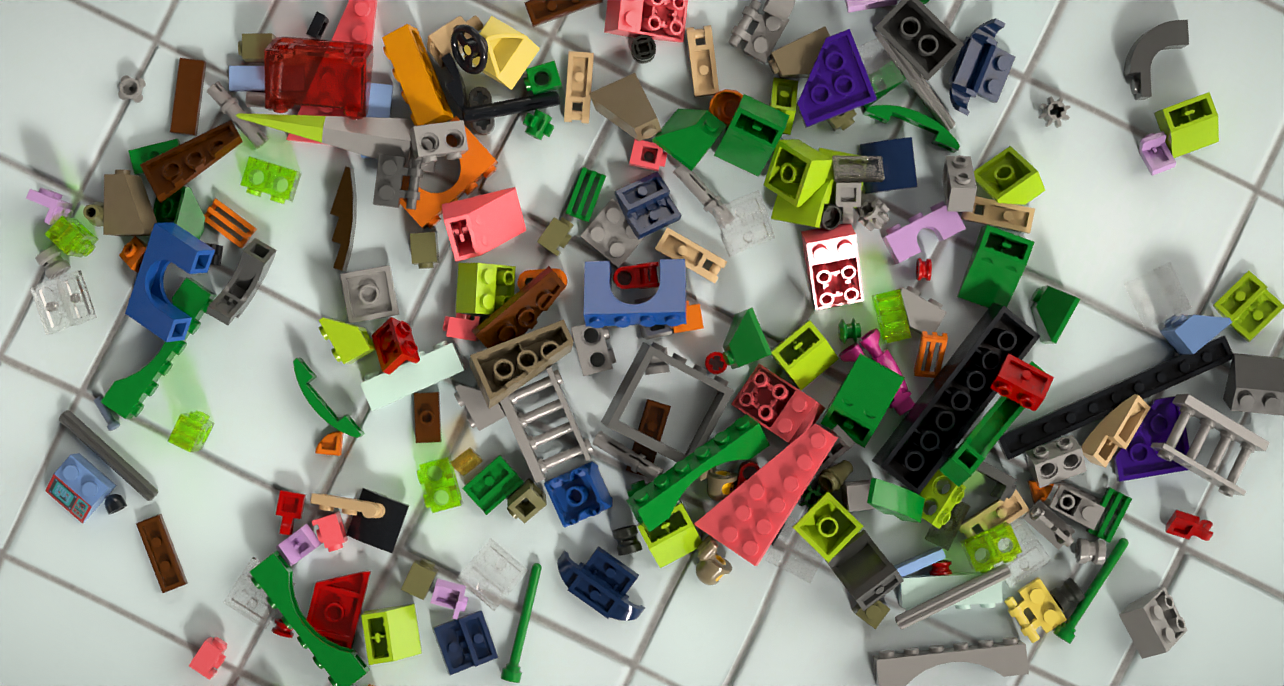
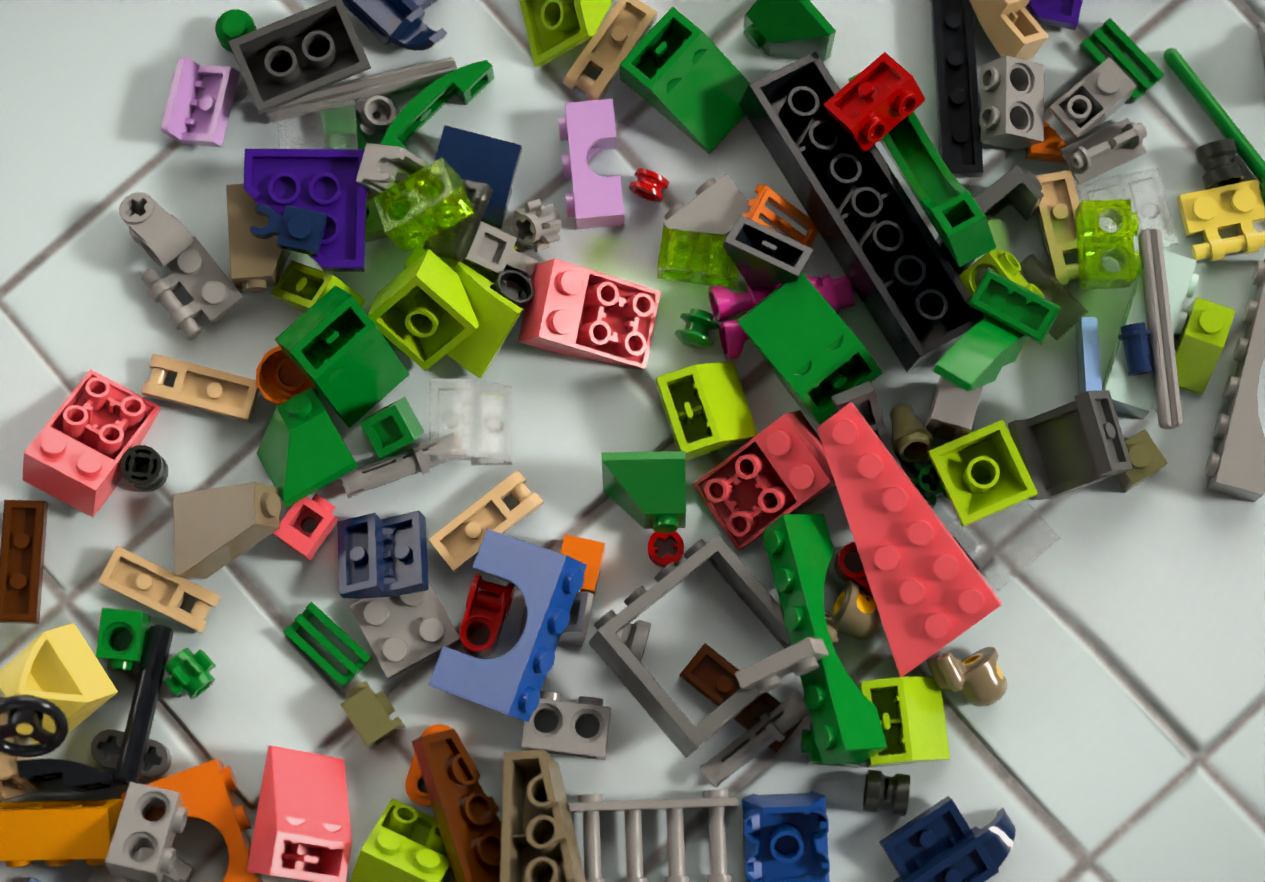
camera: 65 degrees left, 10 degrees down
red bush [929,560,952,576] -> none
light grey brick [942,155,977,212] -> none
light grey wheel [1075,538,1106,565] -> none
none -> dark blue plate [250,205,328,257]
none -> light grey plate [354,95,395,136]
none -> light grey hinge [356,143,448,209]
none -> green brick [360,396,424,459]
none -> clear neon green brick [373,157,474,253]
none -> black slope [723,215,814,289]
none -> light grey plate [735,637,829,694]
none -> green plate [968,268,1062,345]
none -> dark blue pin [1118,322,1155,376]
none -> lime slope [1175,297,1236,395]

